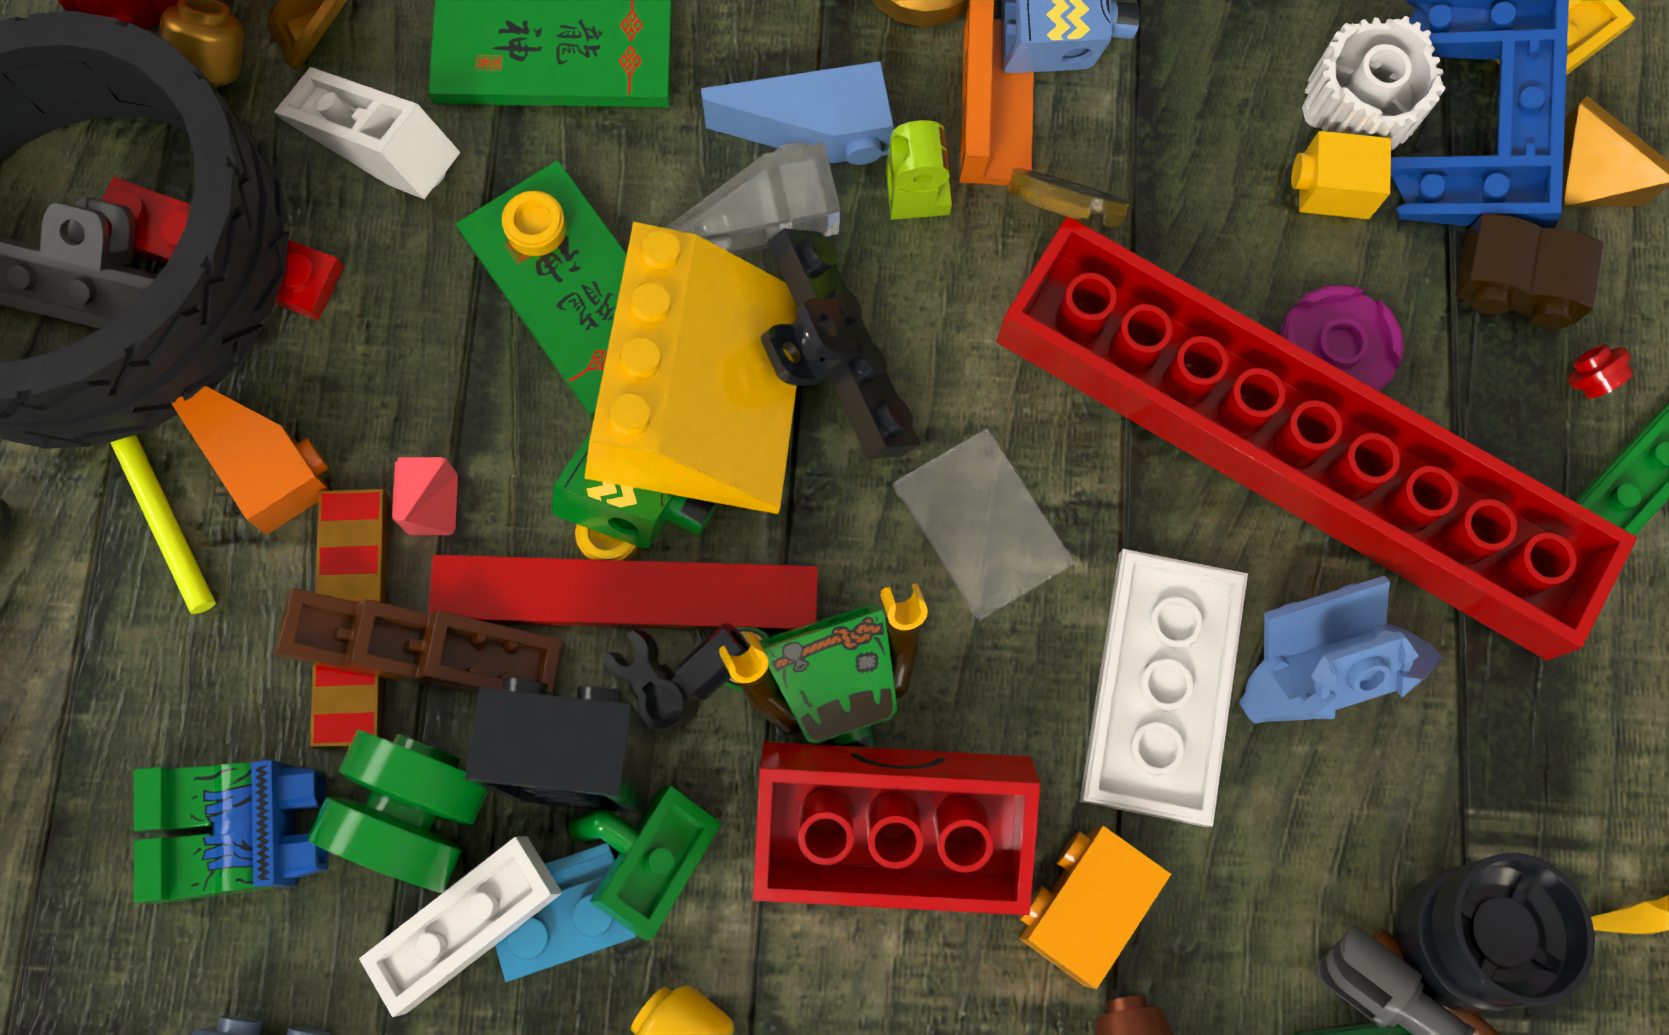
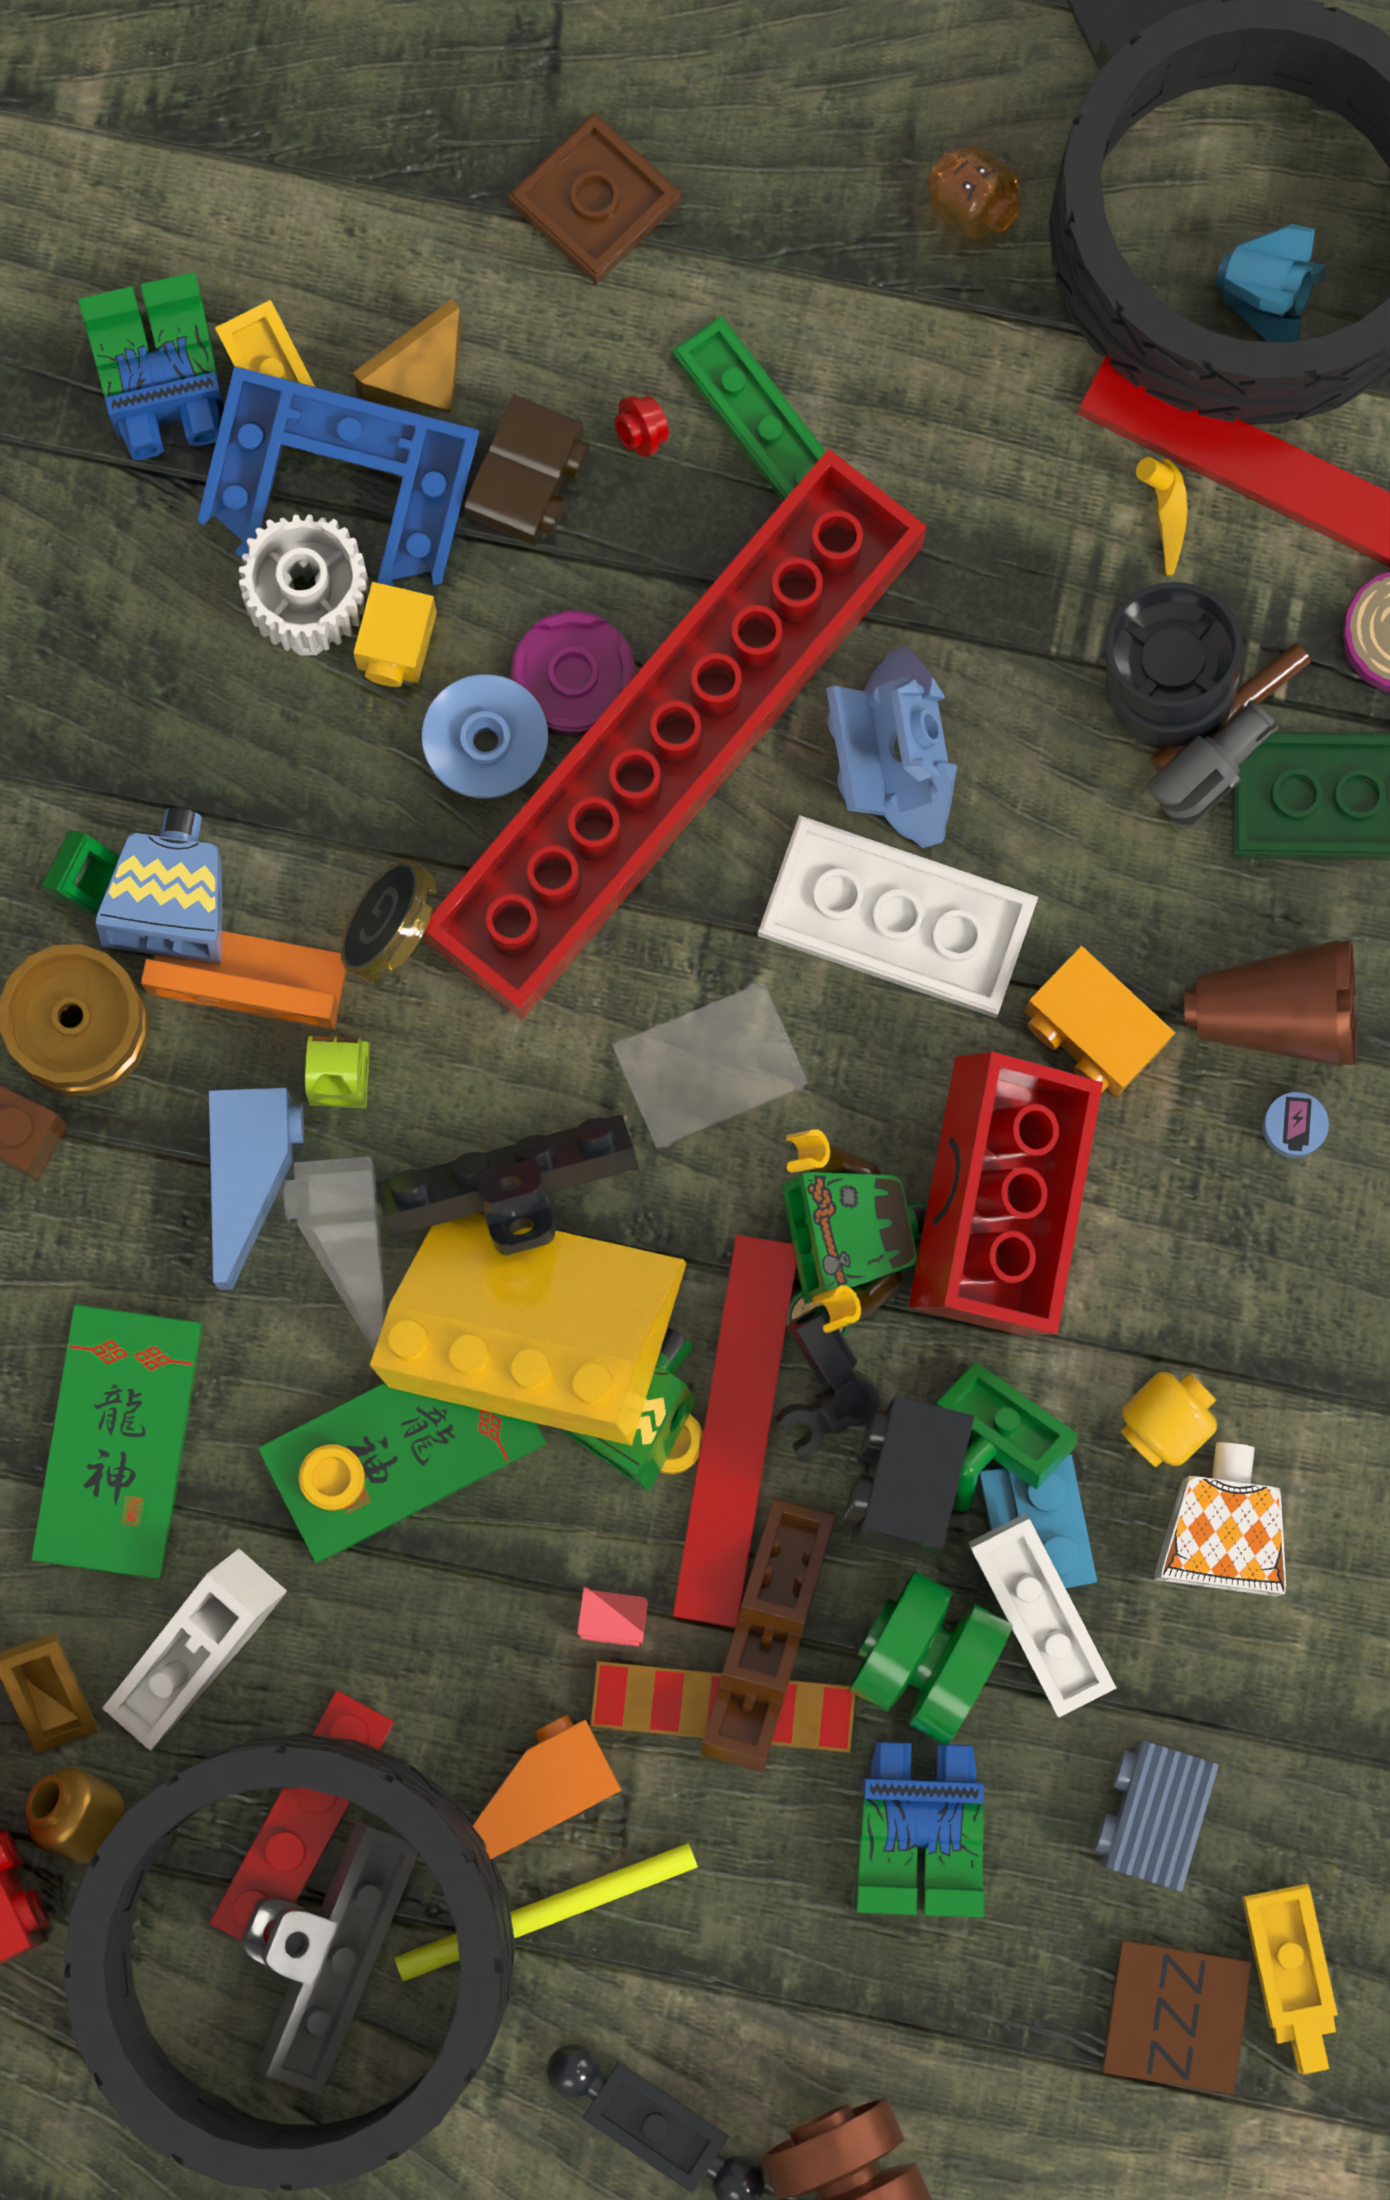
camera: 80 degrees left, 5 degrees up
none -> medium blue dish [422,674,548,799]

